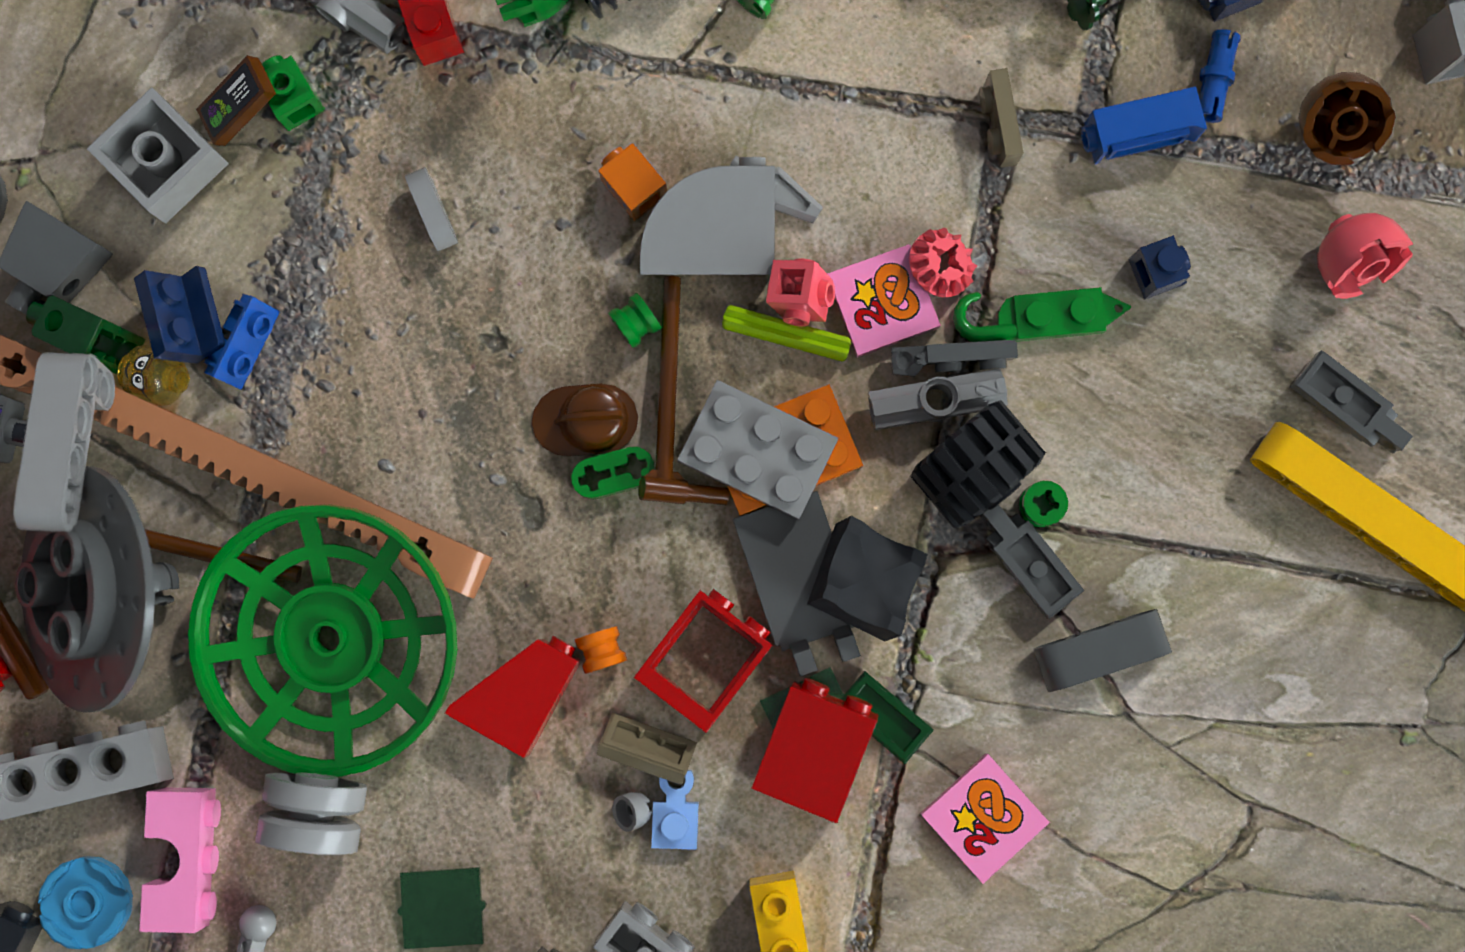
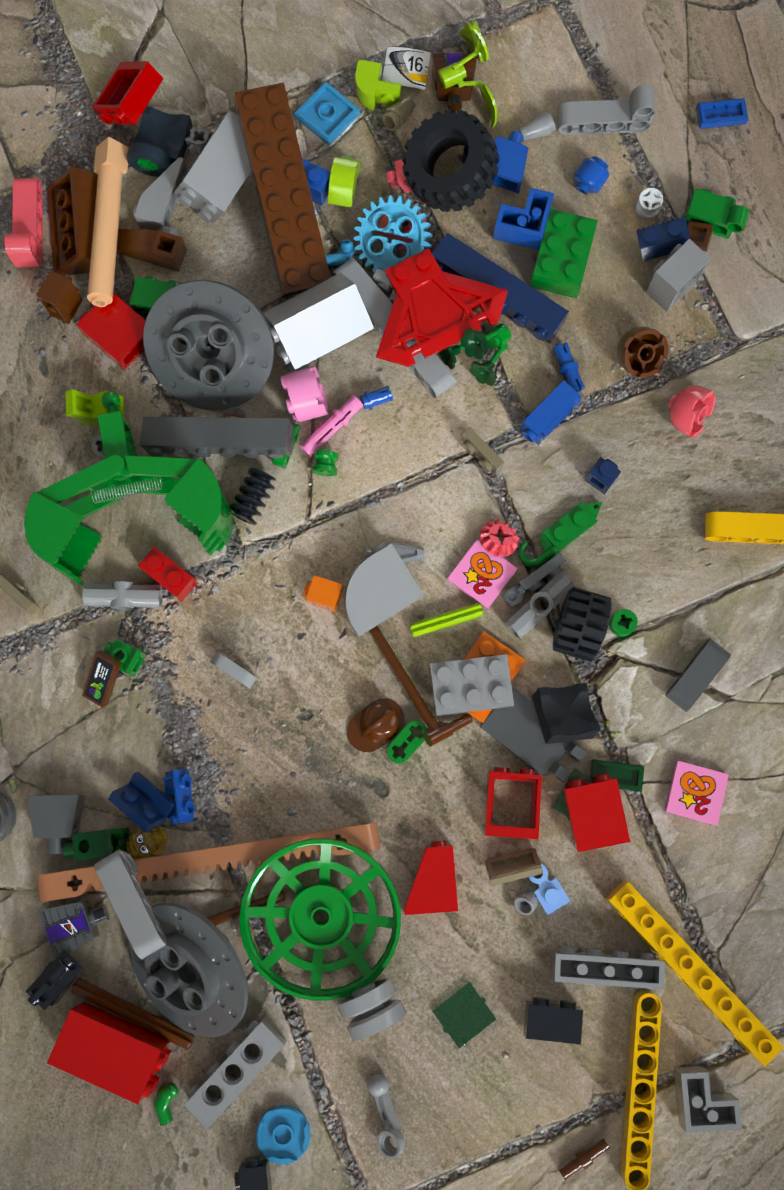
camera: 35 degrees left, 5 degrees down
light grey brick [87,87,229,224] -> none
bright pink arch [140,787,221,933] -> none
orange wheel [575,626,628,674] -> none
green wheel [607,293,662,349] -> none
coral brick [766,258,835,327] -> none
dark grey hinge [979,505,1084,619] -> none
dark grey hinge [1290,350,1413,453] -> none

